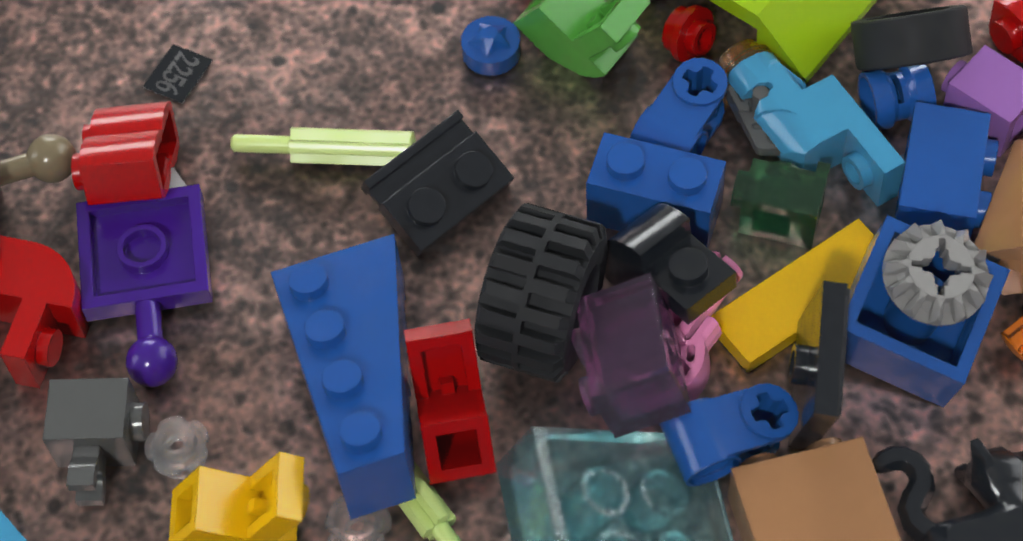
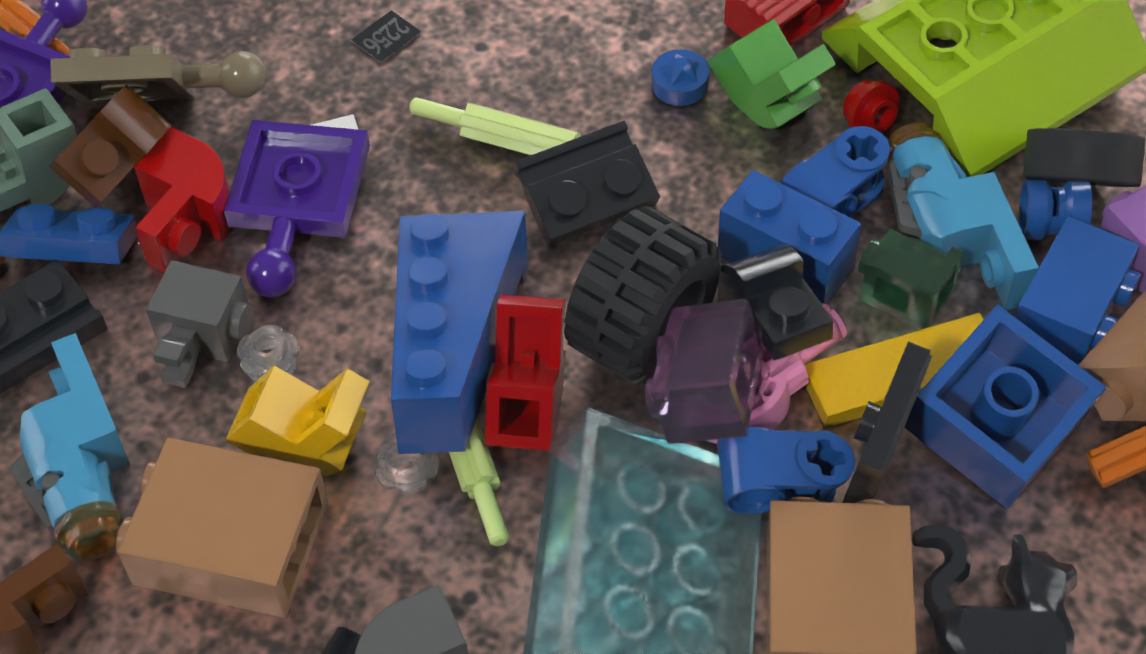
camera: 15 degrees right, 5 degrees down
red brick [71,101,179,205] -> none
light grey gear [882,219,993,326] -> none

